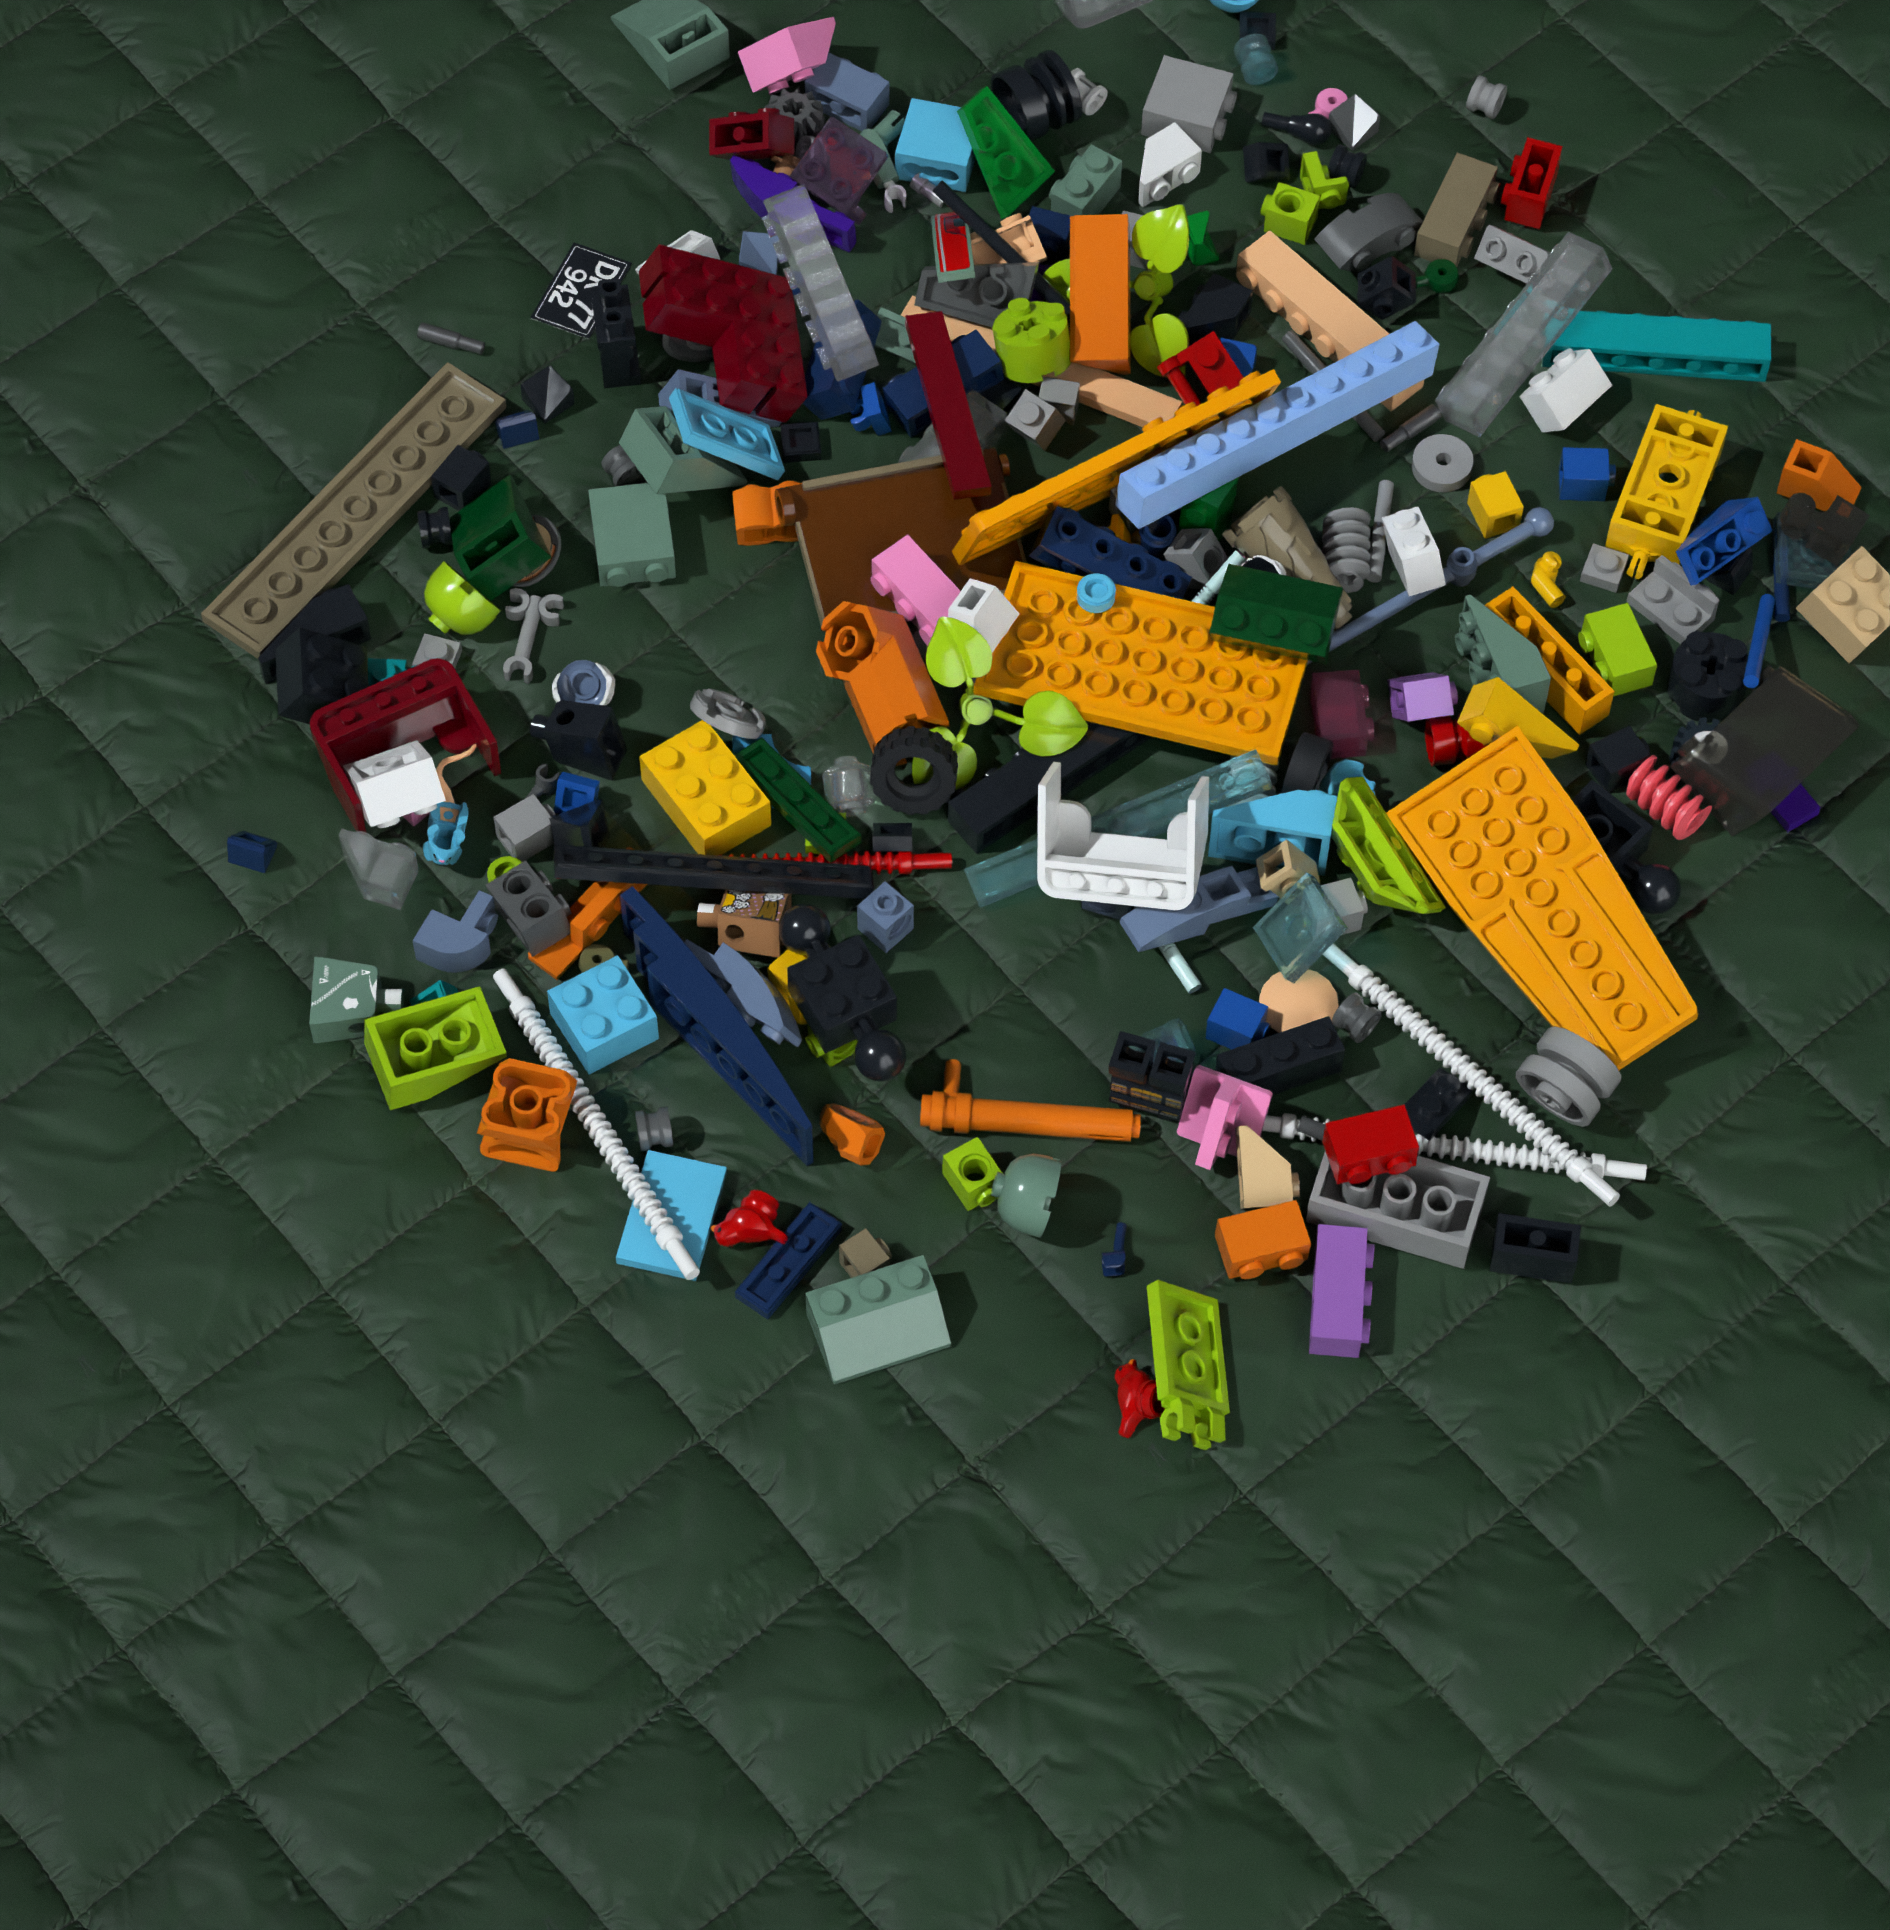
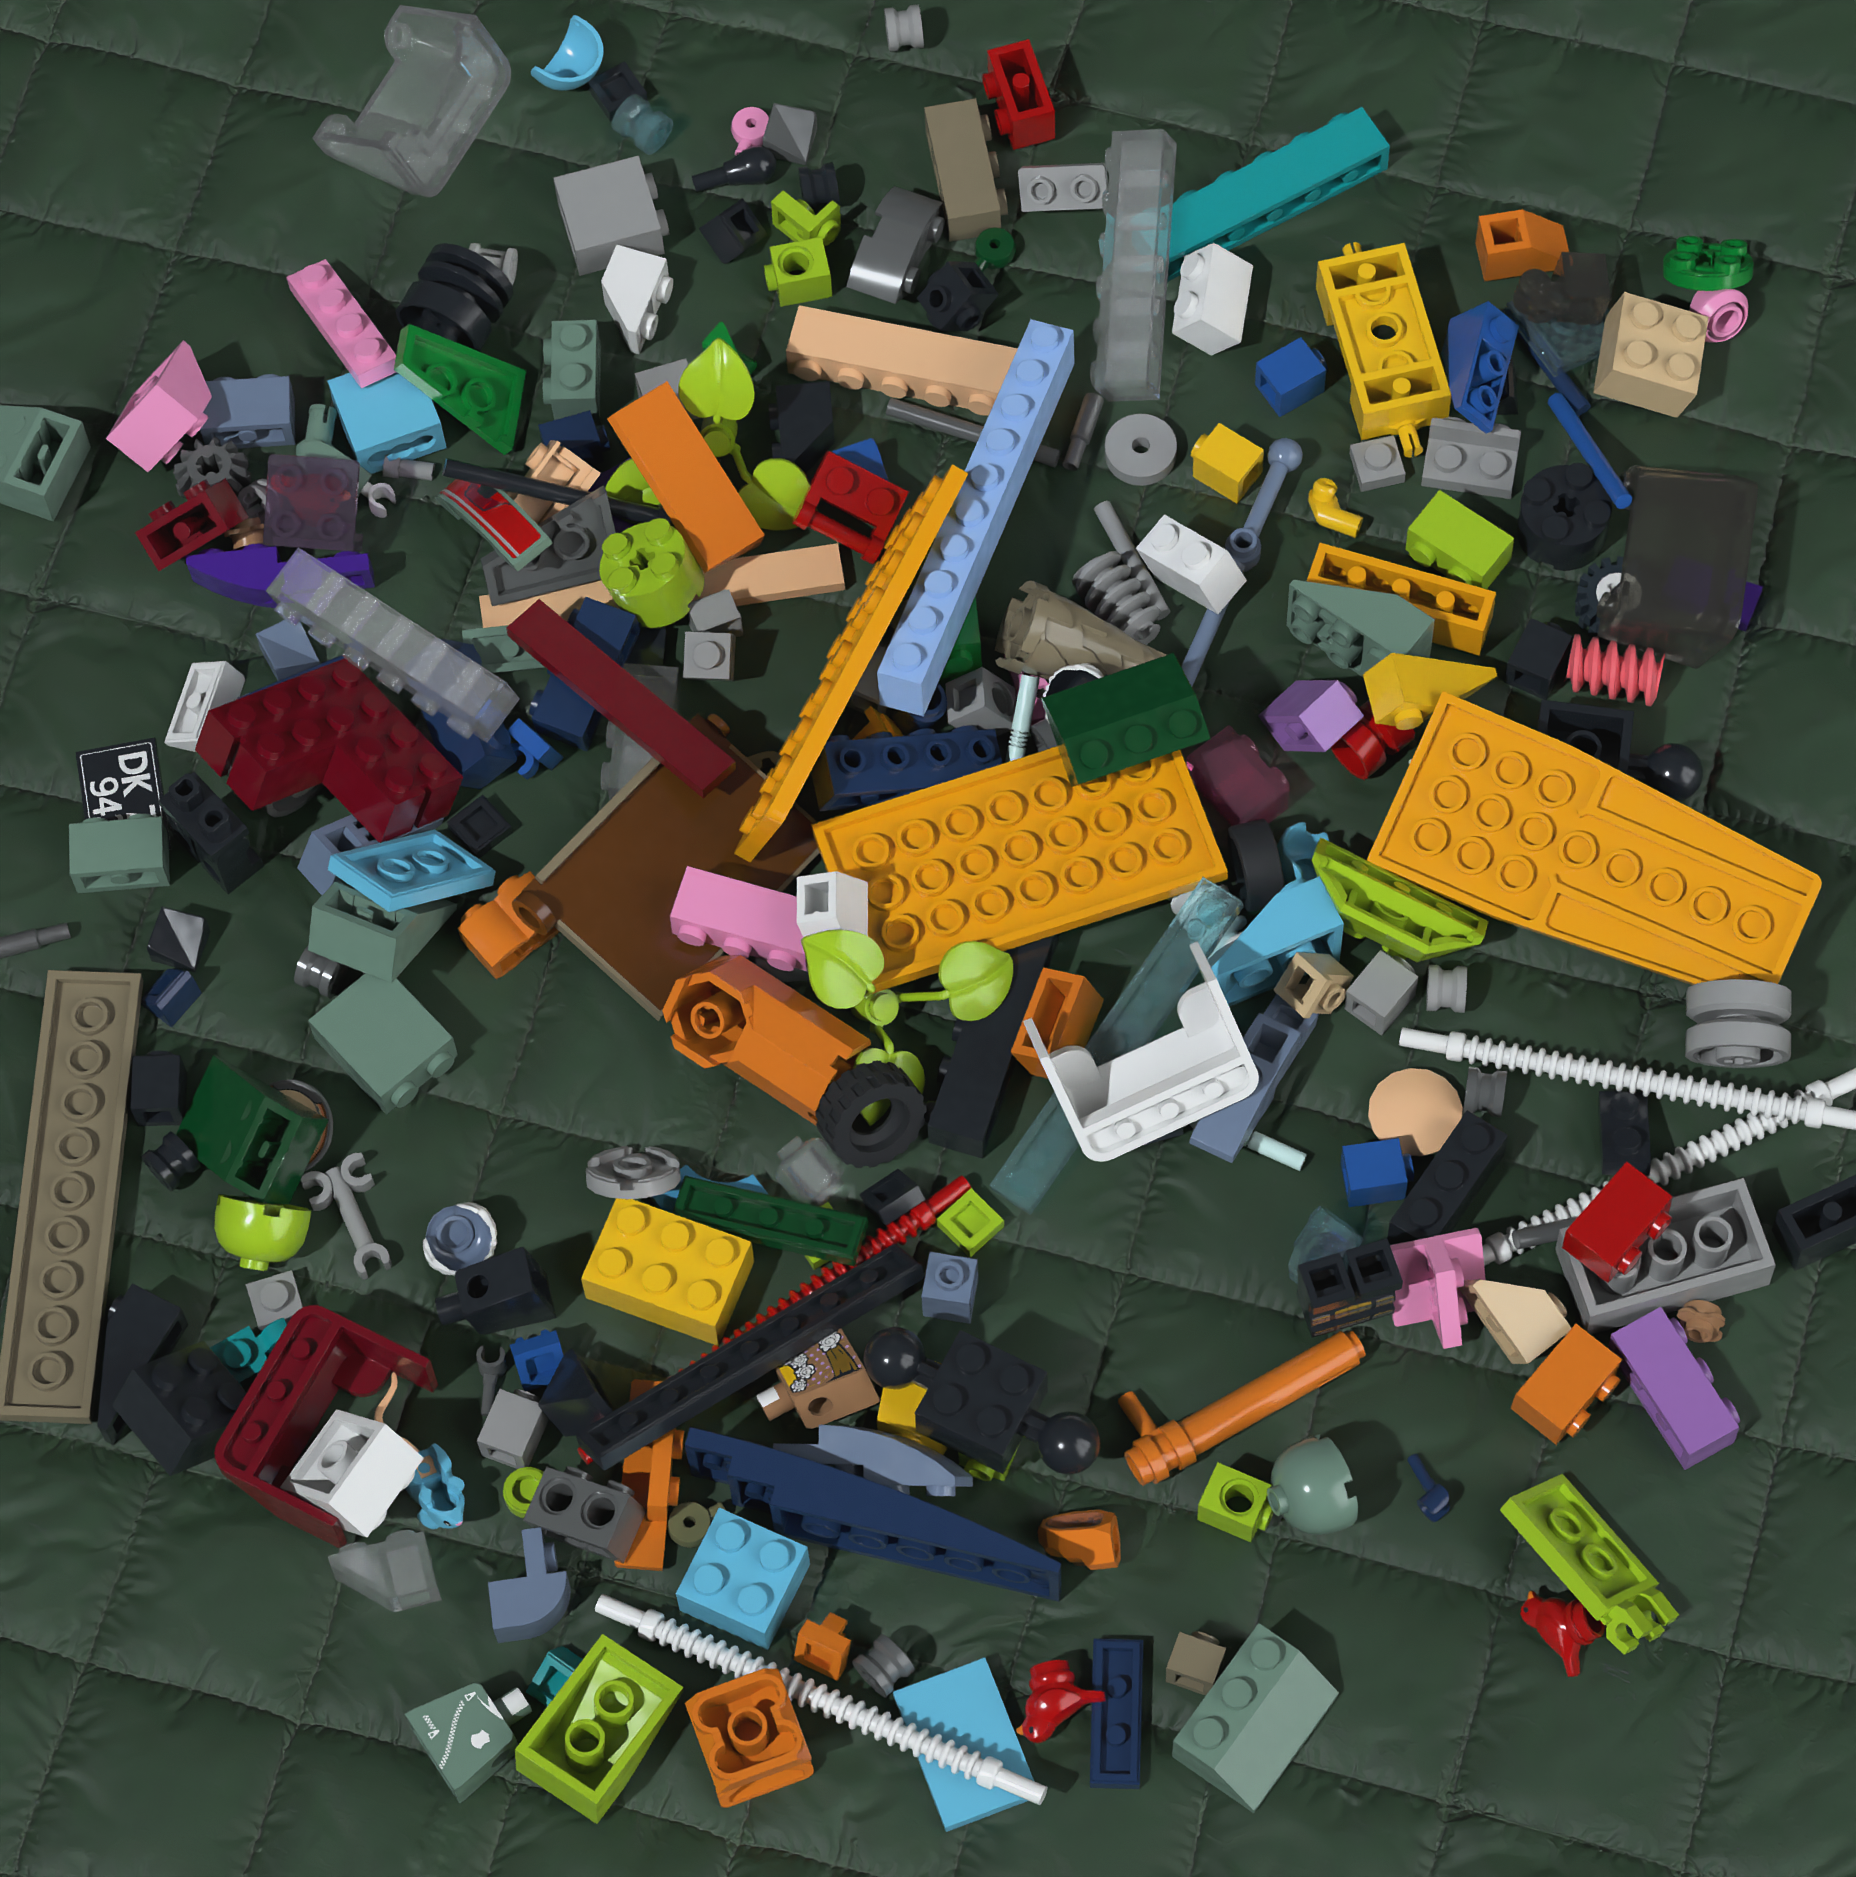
camera: 30 degrees left, 5 degrees up
dark blue slope [227,831,278,873] -> none
medium azure tile [1077,573,1116,613] -> none
clear light blue tile [1253,872,1348,983] -> none
none -> sand green brick [69,814,170,893]
none -> bright pink plate [286,259,396,389]
none -> orange tile [794,1612,851,1681]
none -> lime tile [937,1188,1004,1258]
none -> orange piece [1011,967,1104,1079]
none -> light grey wheel [1426,965,1467,1013]
none -> medium nougat plate [1677,1300,1725,1343]

